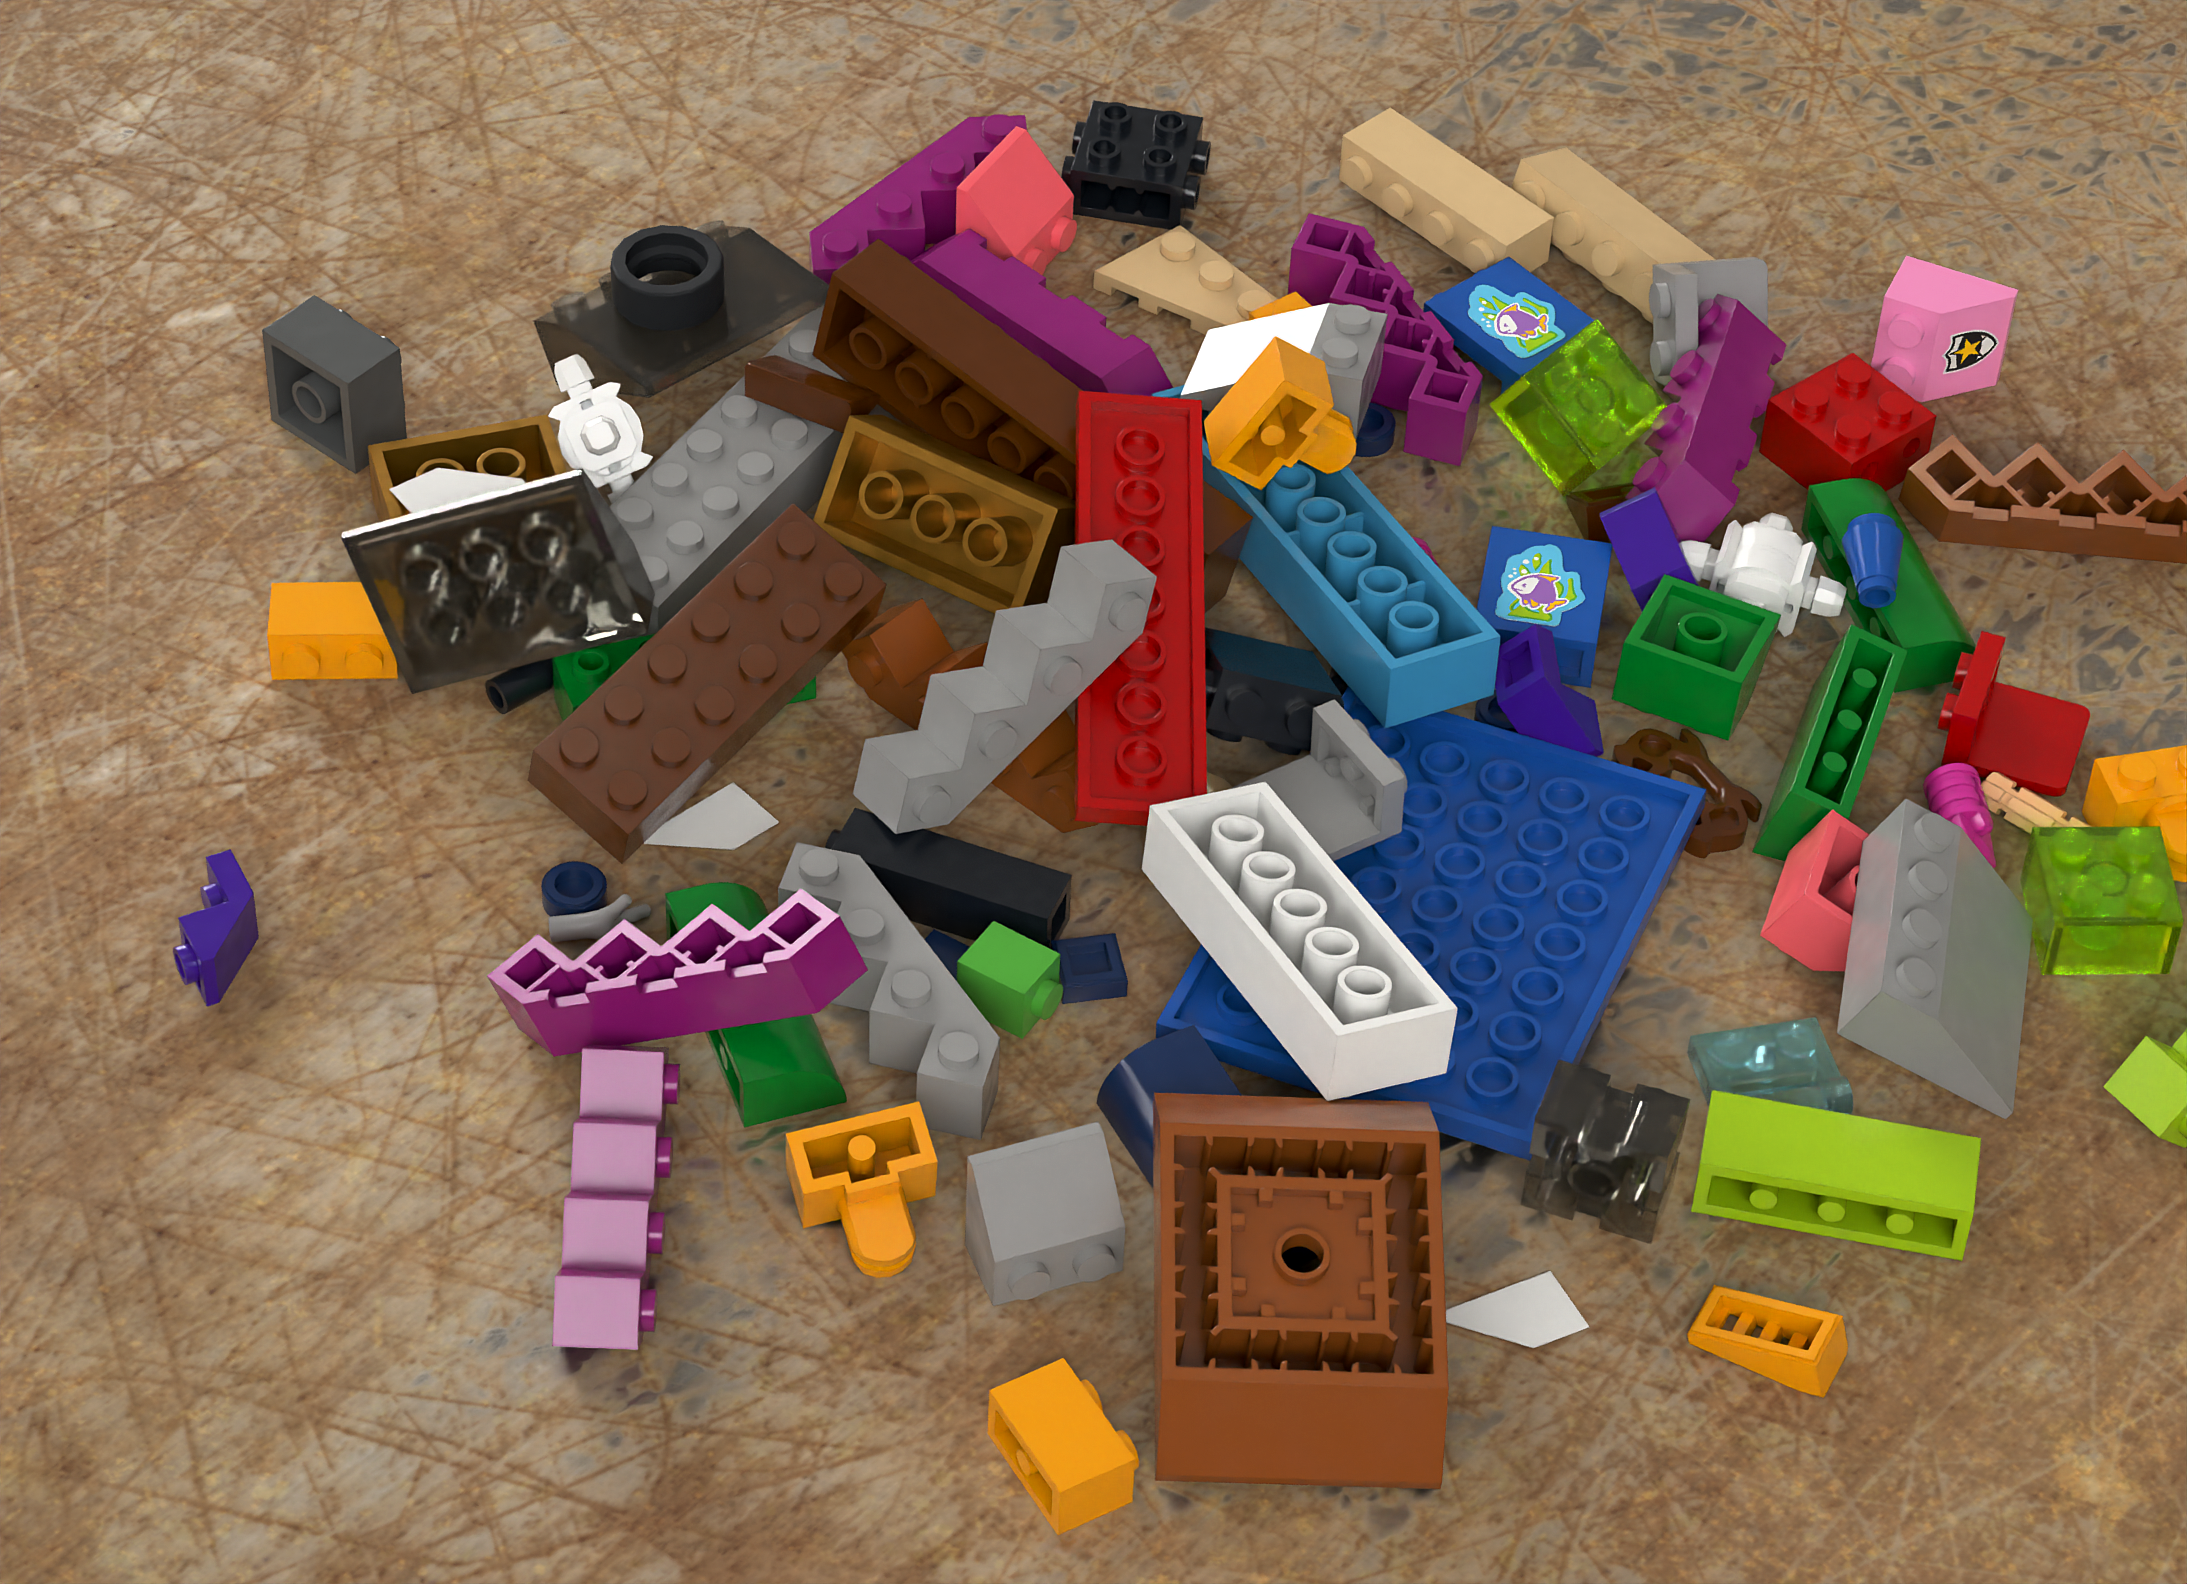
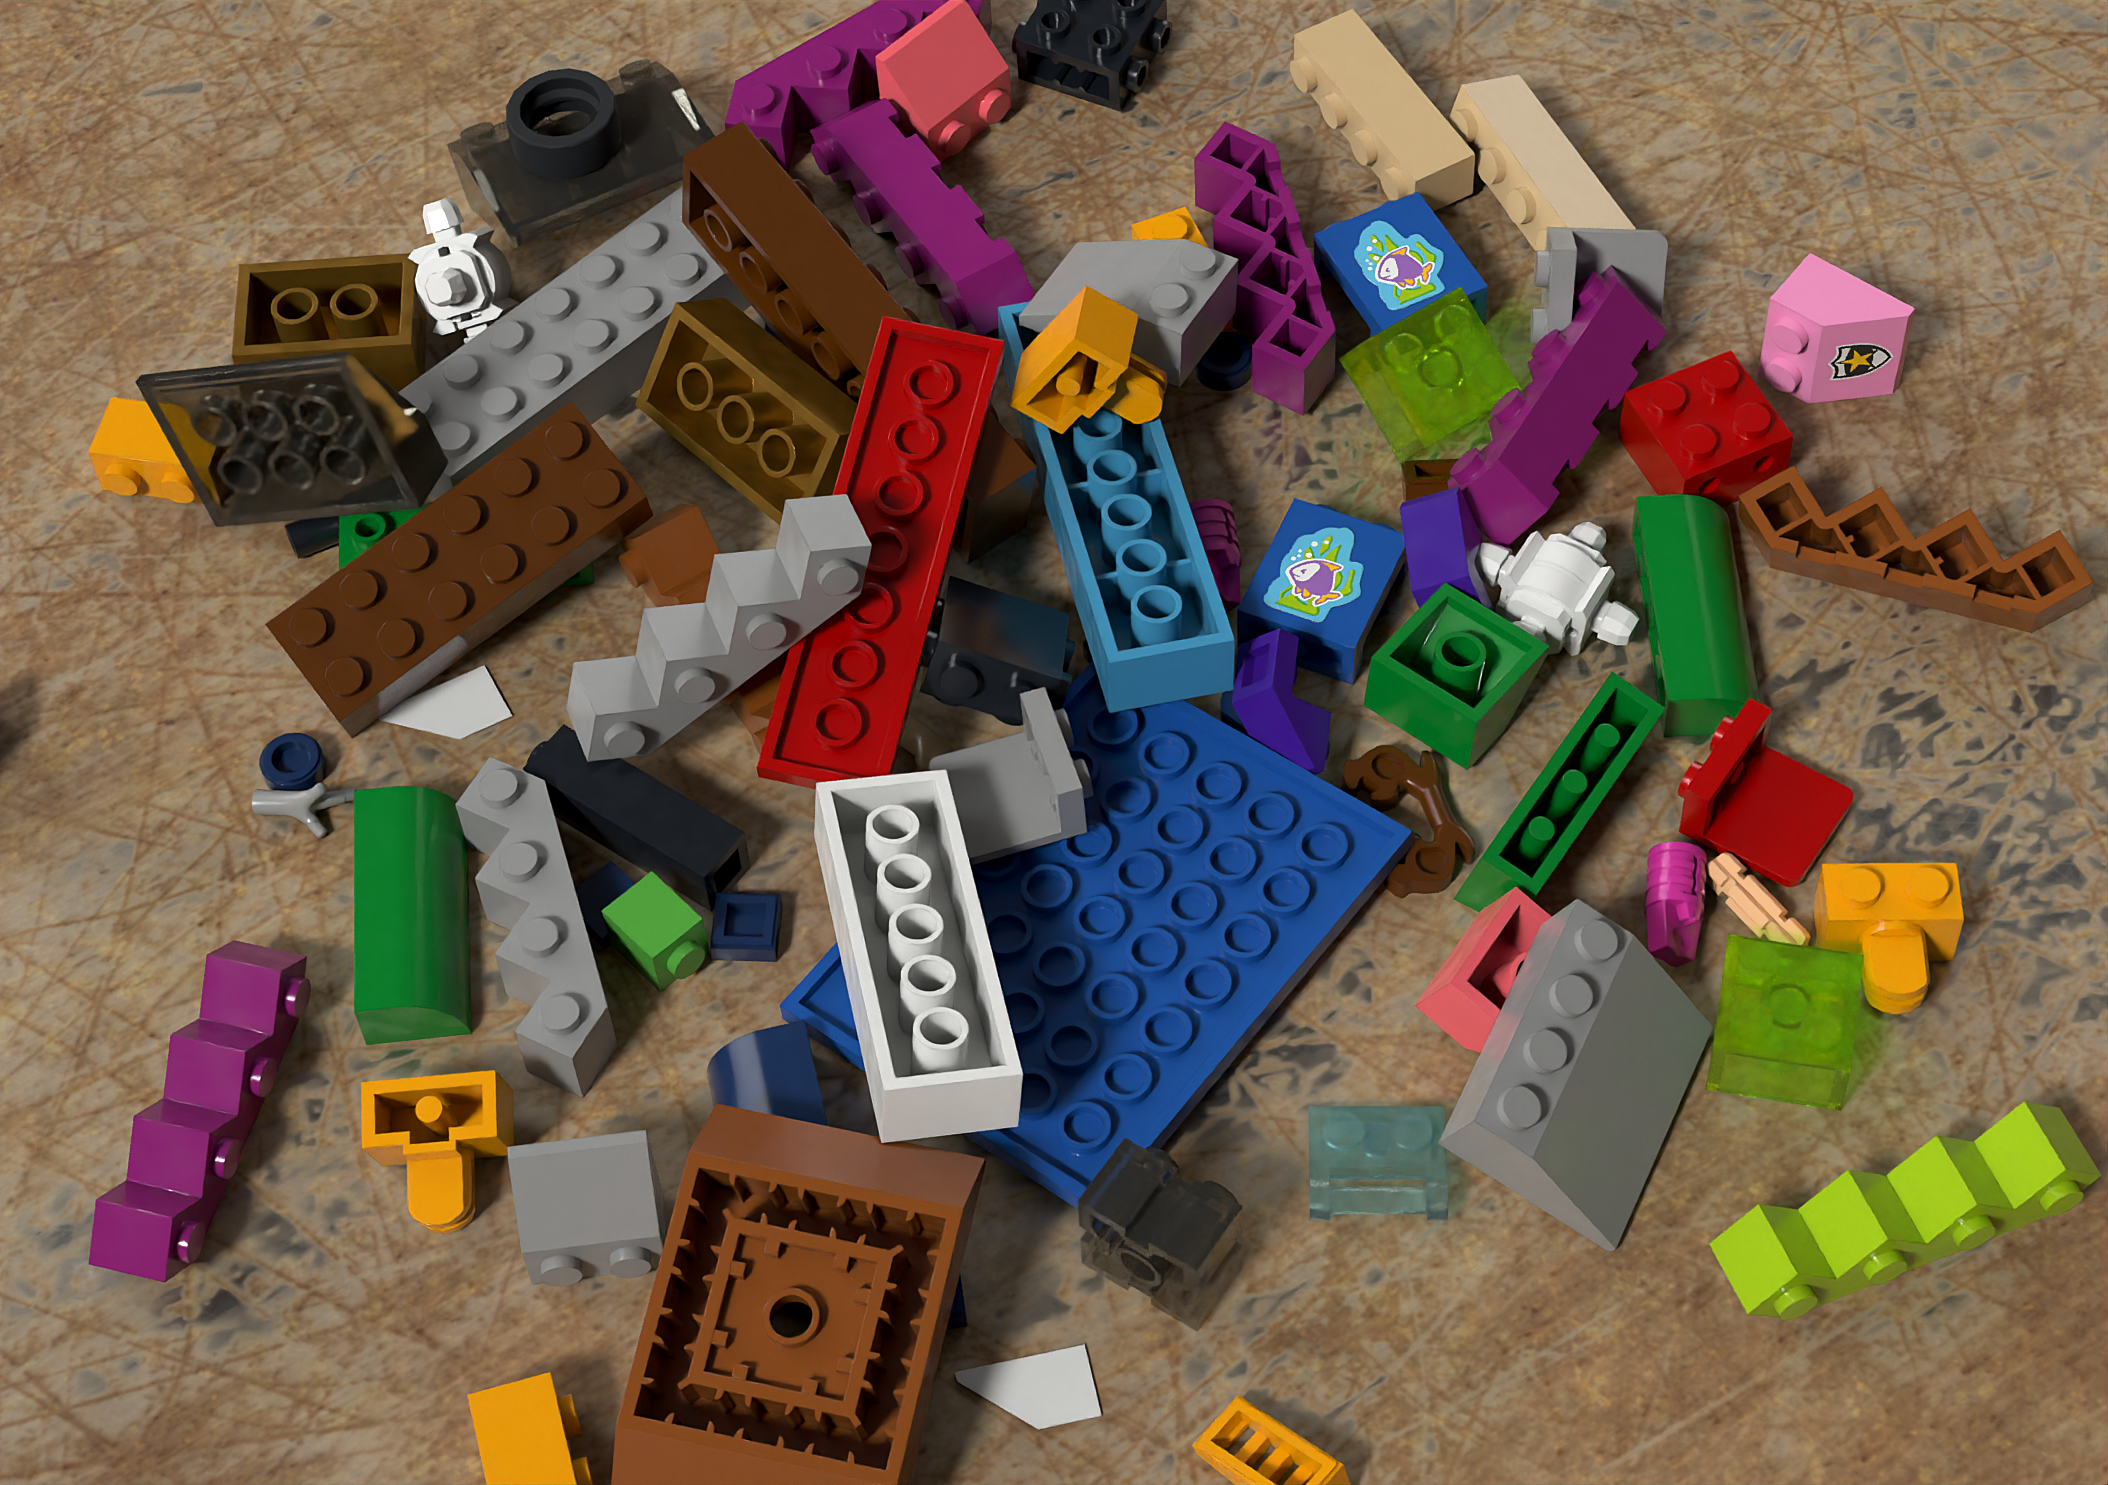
camera: 20 degrees right, 10 degrees up
dark grey brick [262,295,407,474] -> none
white sticker [389,468,526,529] -> none
magenta brick [487,889,868,1057] -> none
reddish brown slope [744,355,880,433] -> none
tan wing [1093,225,1278,335] -> none
lime brick [1691,1090,1981,1261] -> none
blue cone [1842,513,1904,608] -> none

